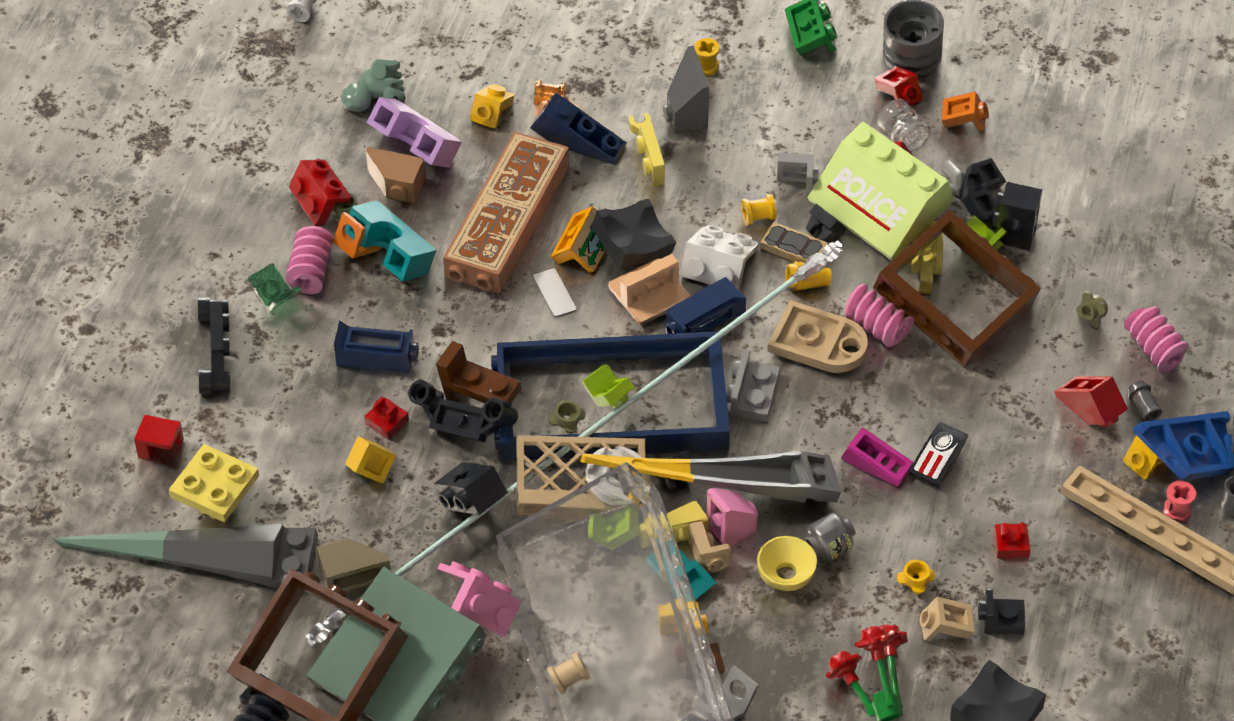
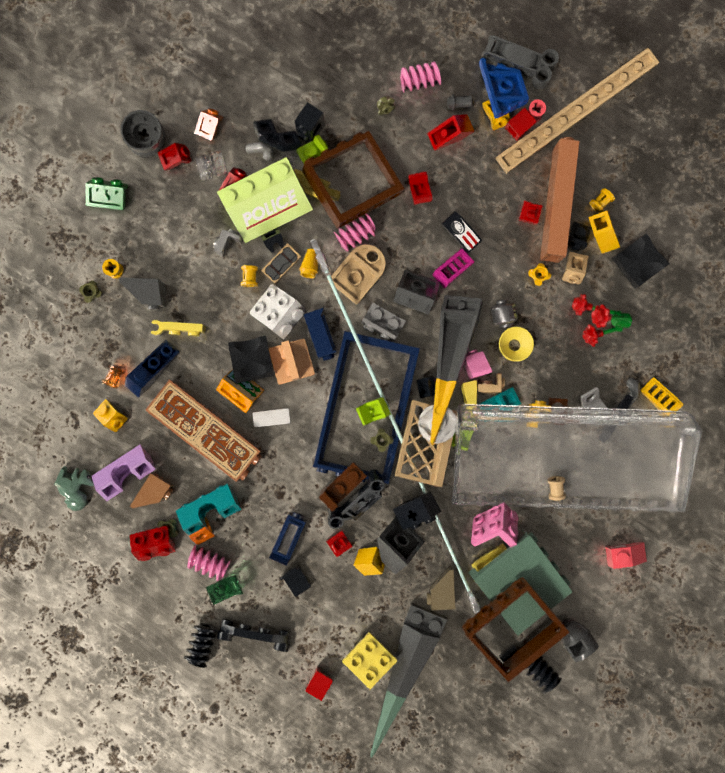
camera: 75 degrees left, 35 degrees up
none -> olive plate [79,280,102,303]
none -> black piece [184,623,218,668]
none -> black bracket [280,564,311,597]
none -> dark grey slope [377,516,425,574]
none -> dark grey bracket [393,269,440,315]
none -> red bracket [408,172,433,205]
none -> red panel [505,107,536,142]
none -> nougat brick [540,137,580,263]
none -> yellow slope [588,211,620,254]
none -> yellow bush [589,188,615,213]

